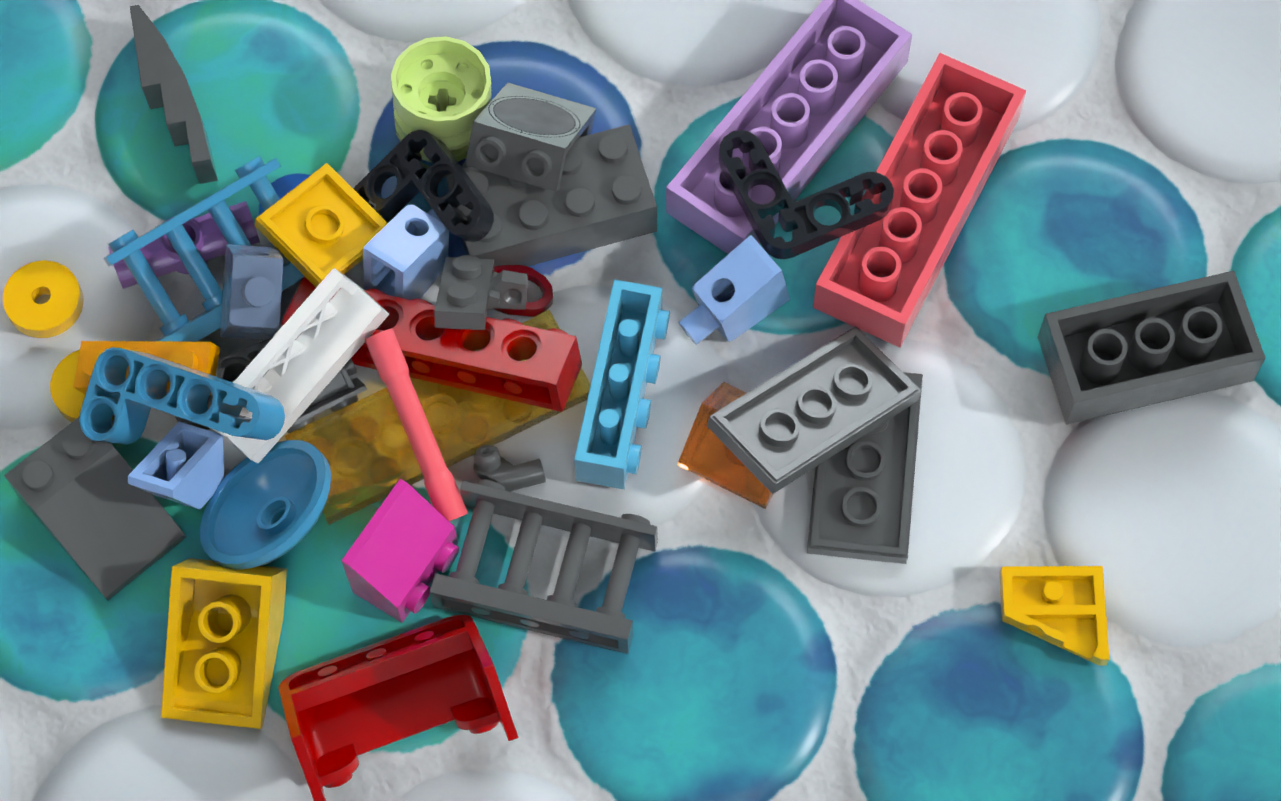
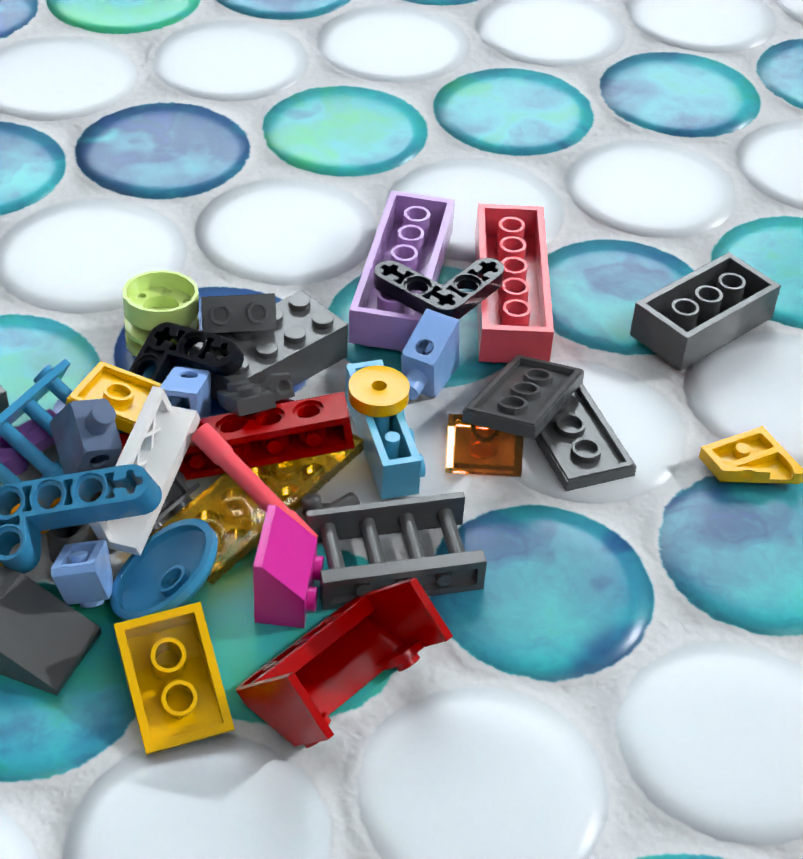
camera: 30 degrees left, 25 degrees down
none -> yellow piece [348,365,410,417]

